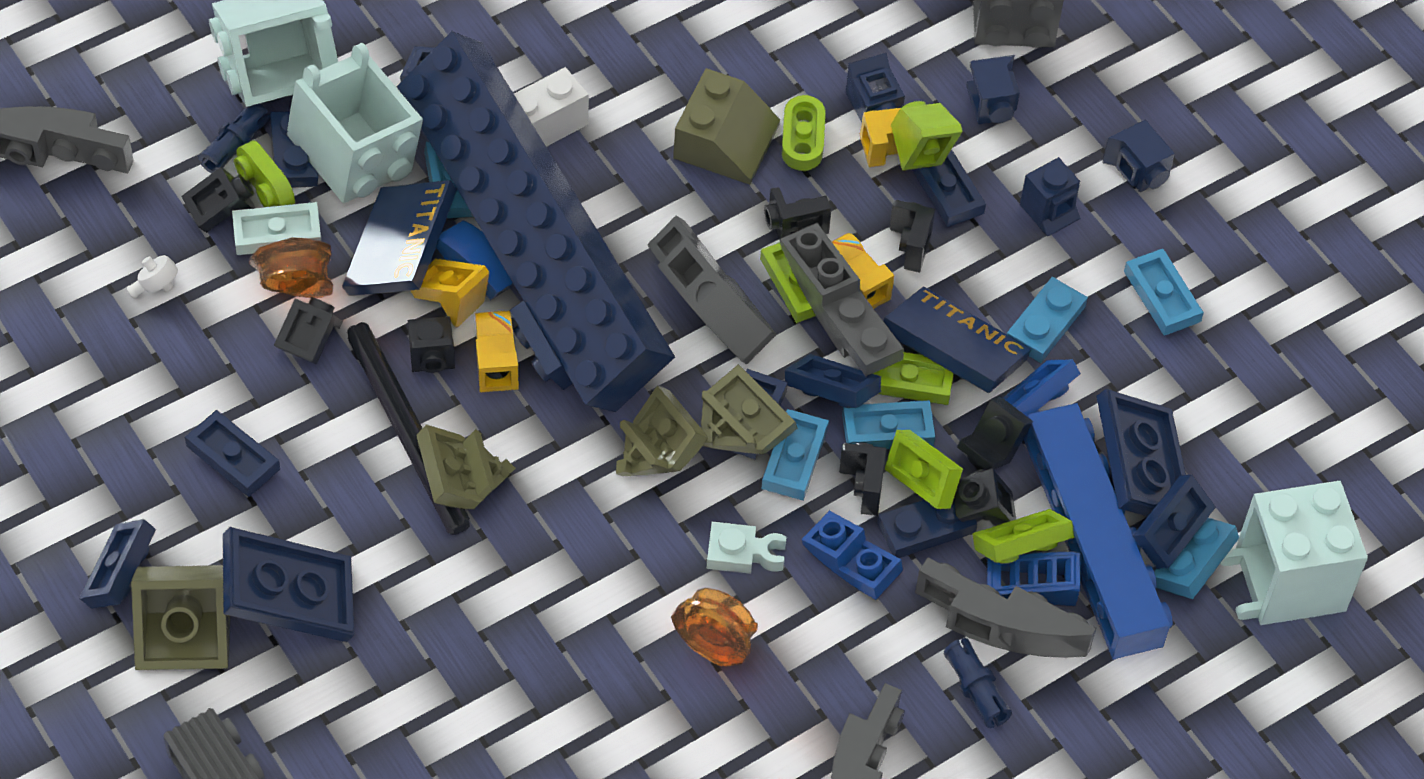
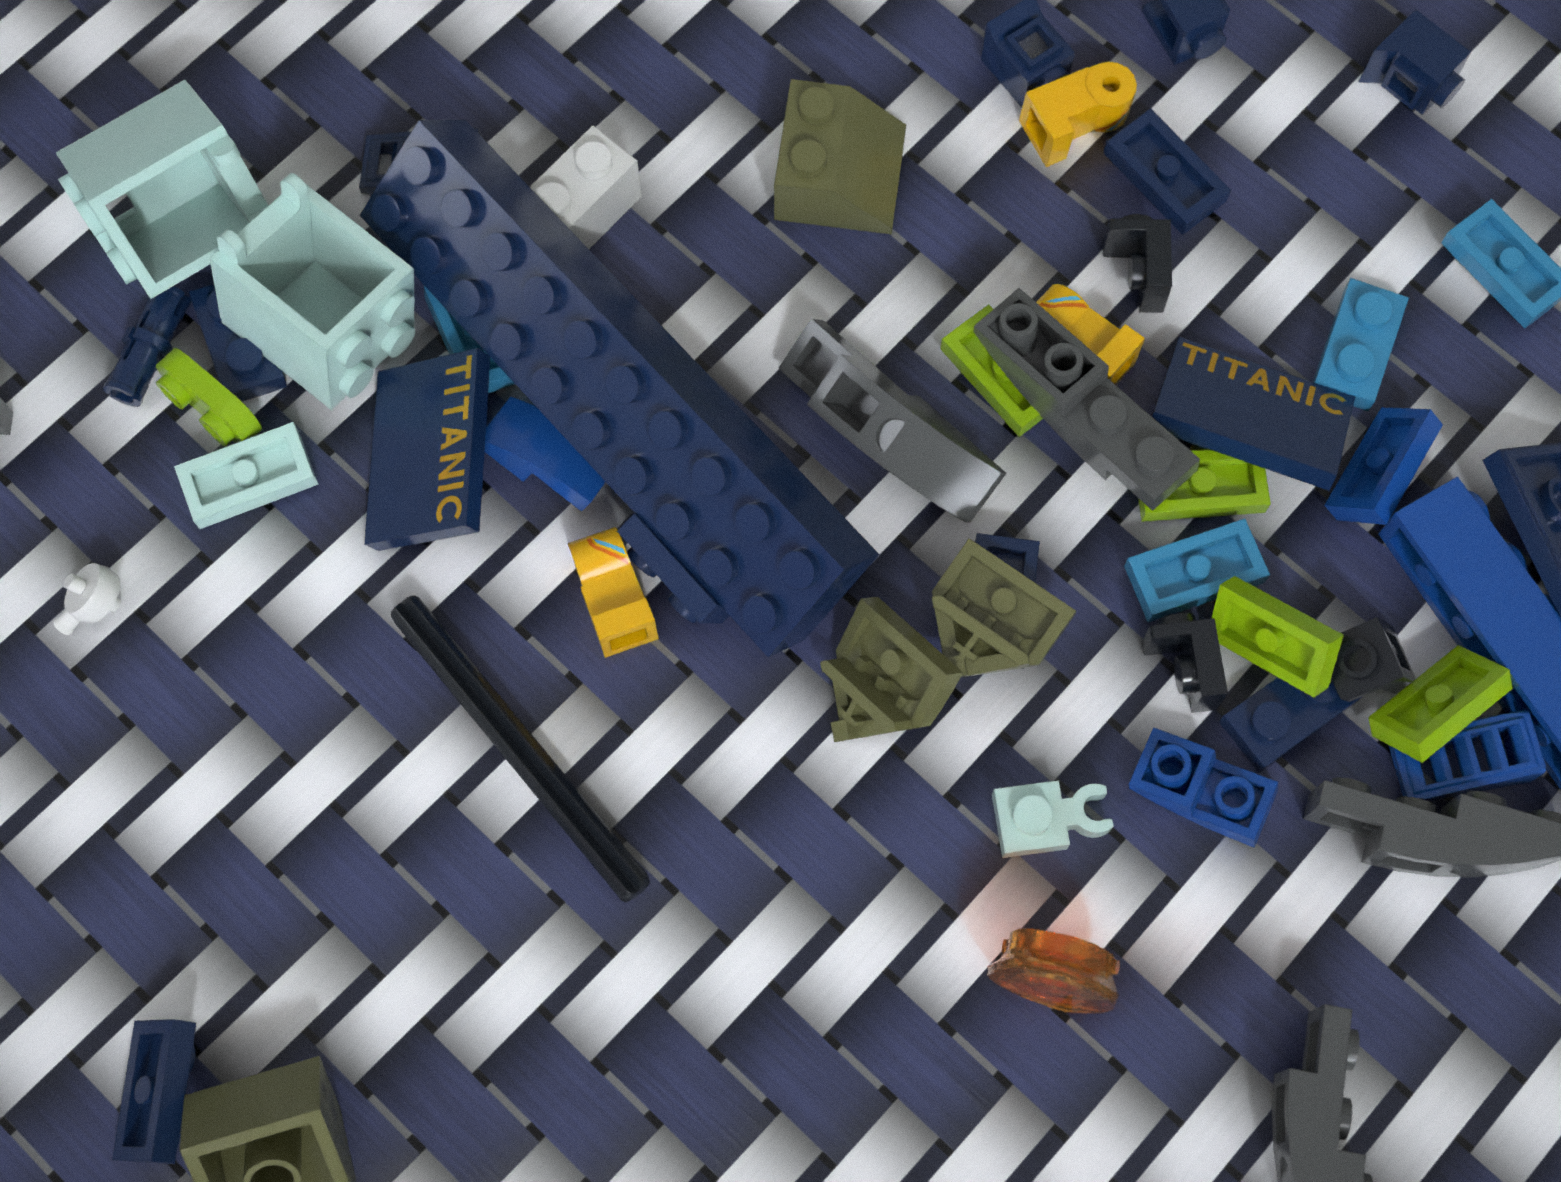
camera: 10 degrees left, 15 degrees up
black bracket [181,167,256,233] -> none
dark blue plate [185,409,280,497] -> none
dark blue tile [222,527,354,642] -> none
clear orange hat [249,237,333,298] -> none
black bracket [274,297,343,364] -> none
black bracket [407,316,455,373] -> none
yellow slope [411,259,489,327] -> none
olive slope [416,424,516,509] -> none
dark azure plate [761,409,829,501] -> none
black bracket [764,187,832,240] -> none
lime plate [782,95,825,171] -> none
dark blue plate [785,354,881,408] -> none
lime slope [891,101,963,170] -> none
dark blue pin [943,638,1012,728] -> none
black bracket [957,396,1033,470] -> none
dark blue window [1020,157,1081,237] -> none

